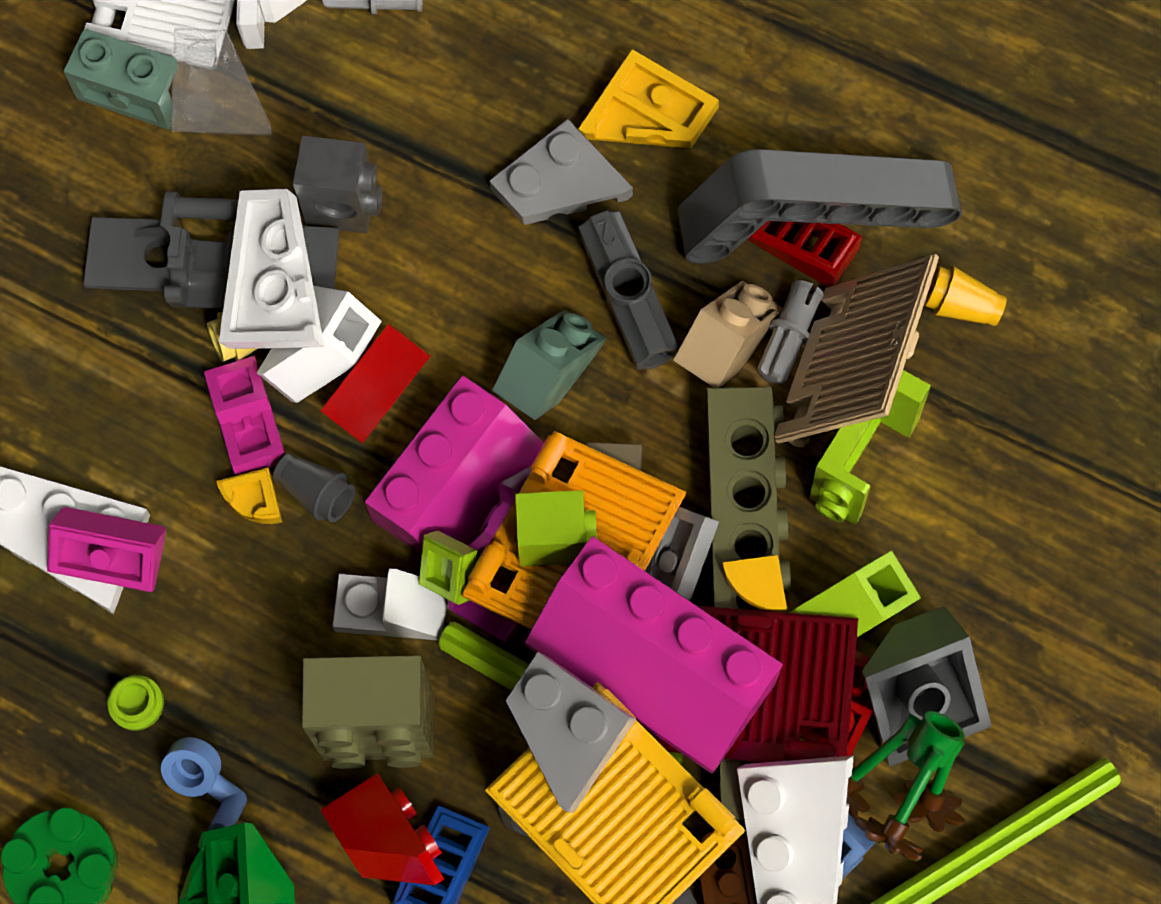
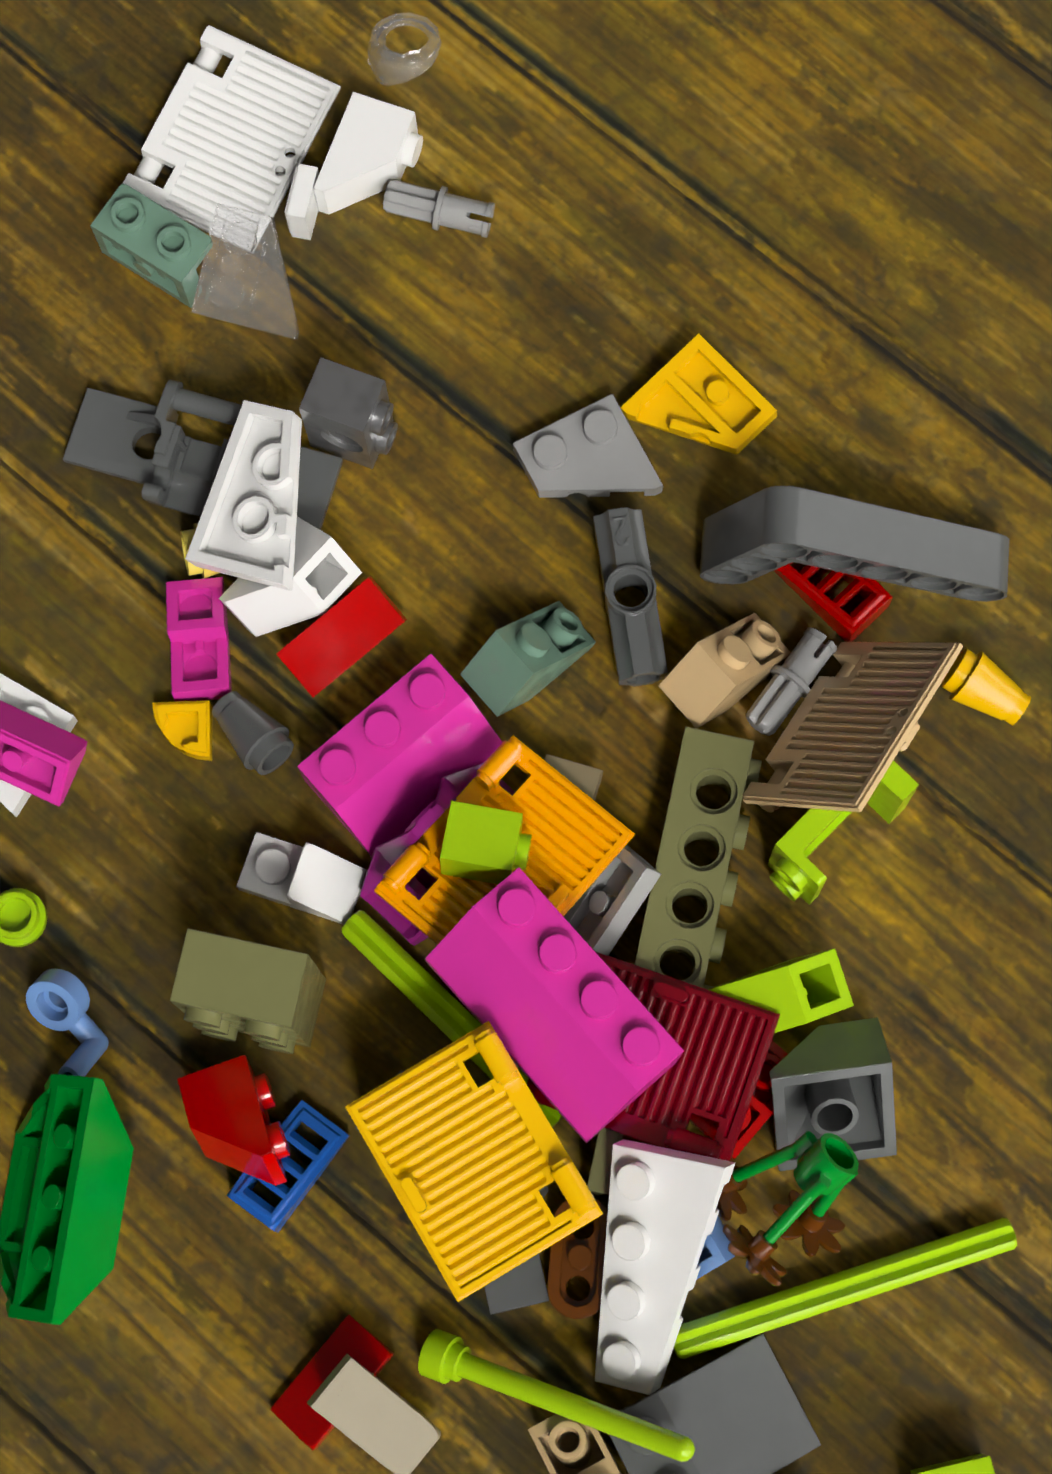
camera: 15 degrees right, 5 degrees up
lime tile [419,530,477,605] -> none
light grey wing [506,652,636,813] -> none
yellow tile [722,555,787,613] -> none

